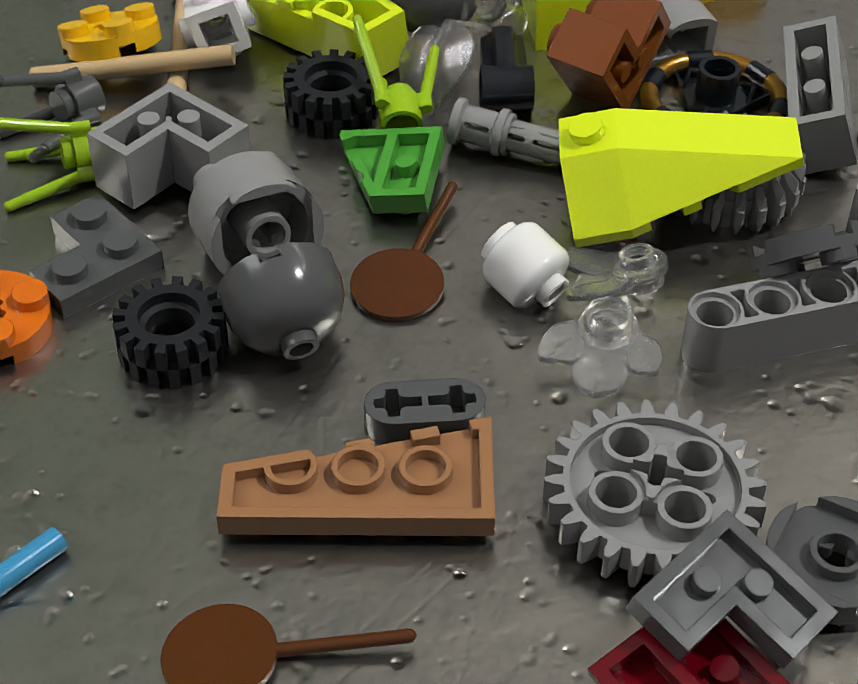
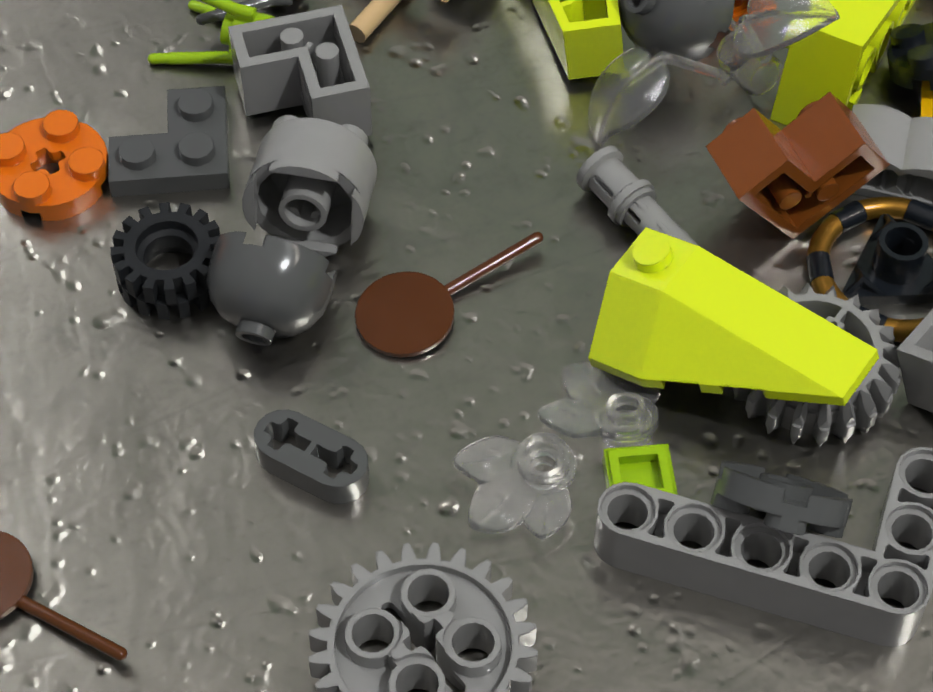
camera: 35 degrees right, 10 degrees up
medium nougat wing [216,416,495,536] -> none
black tyre [283,49,378,139] -> none
bright green wing [340,126,445,215] -> none
lime plant [352,14,440,129] -> none
black piece [479,26,535,112] -> none
white head [481,222,570,310] -> none
none -> lime tile [602,444,678,495]

